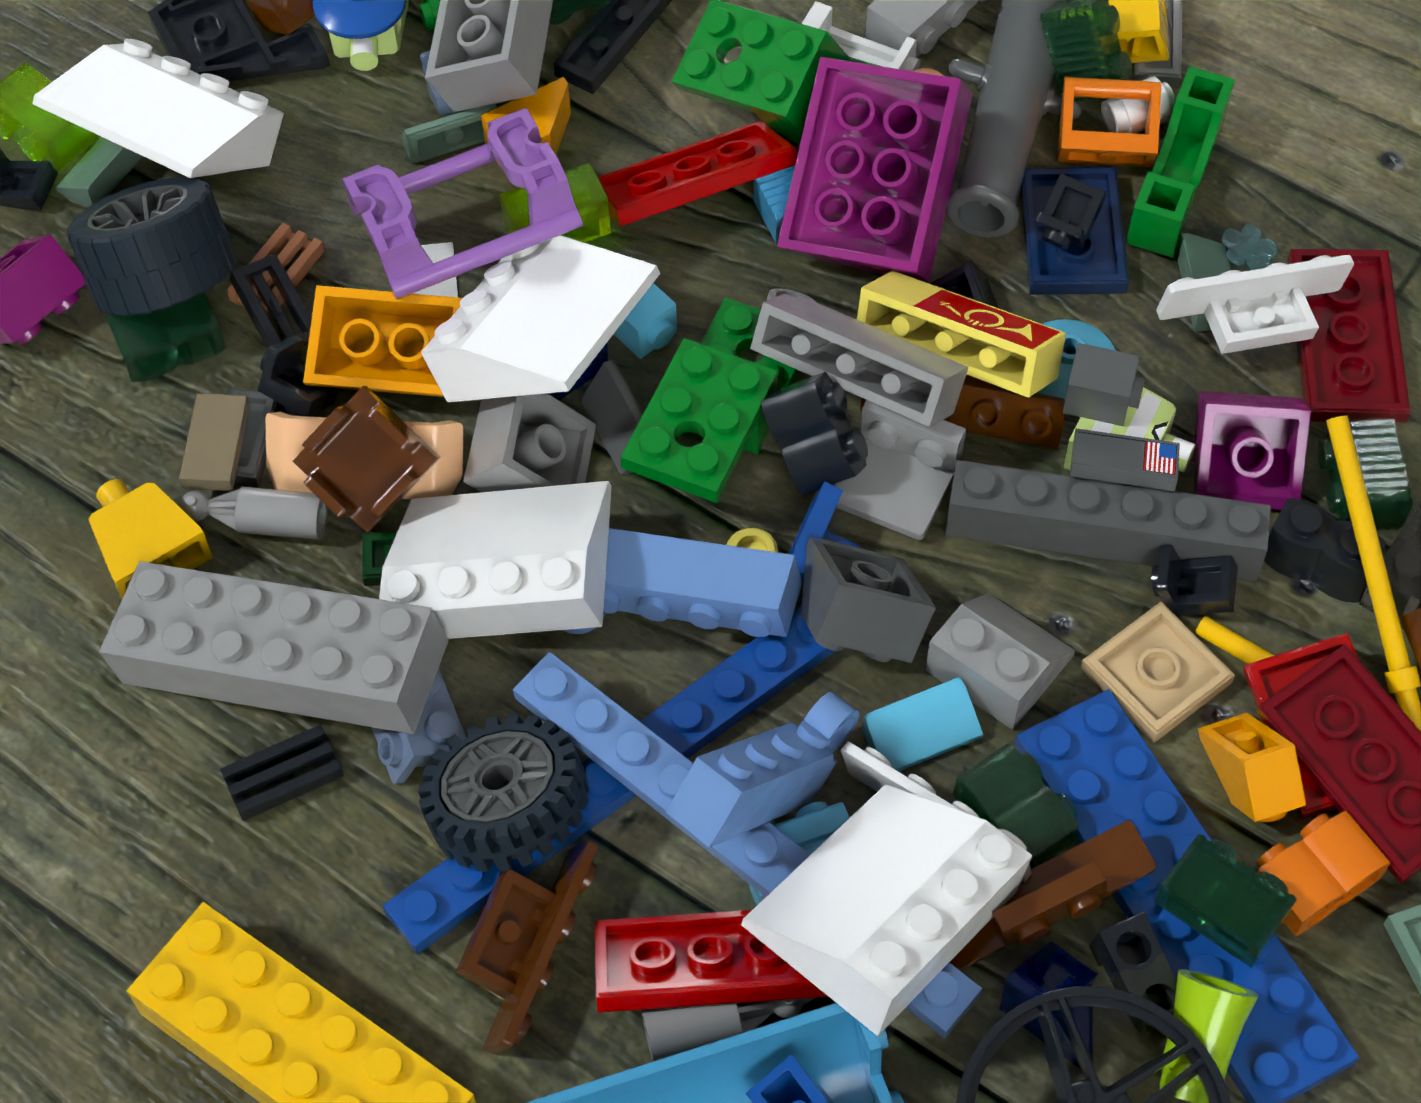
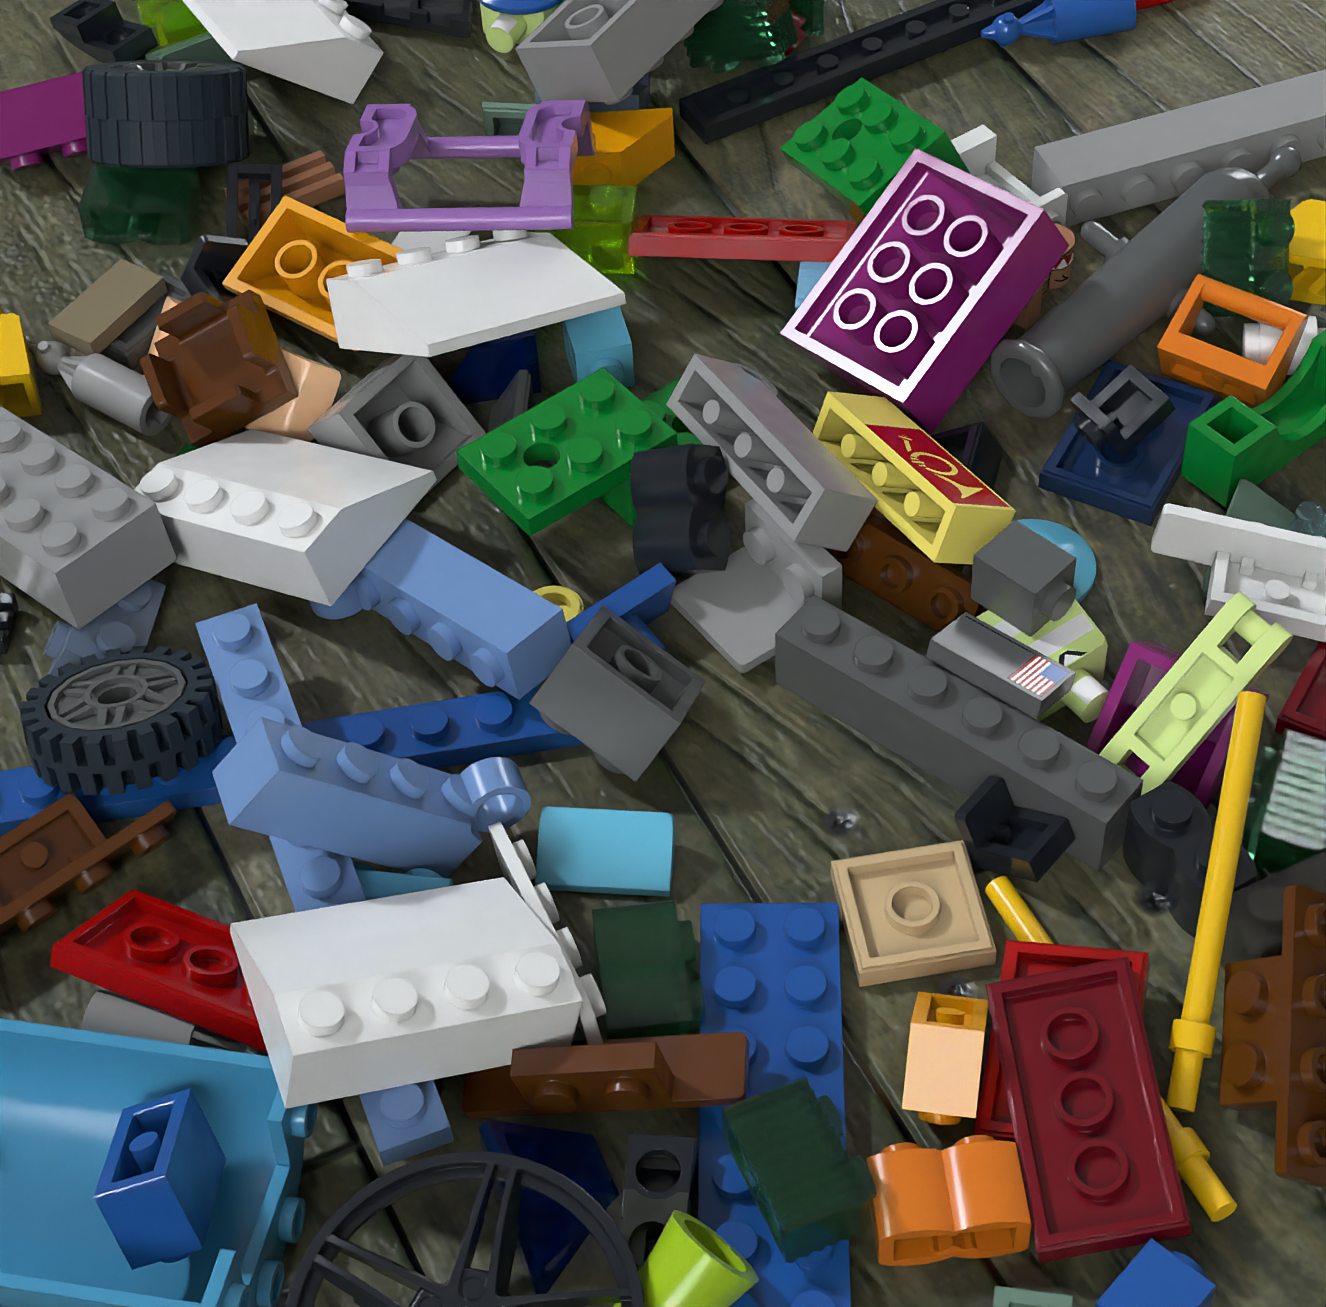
camera: 30 degrees right, 10 degrees down
light grey slope [926,593,1075,730] -> none
none -> yellowish green plate [1099,591,1293,796]

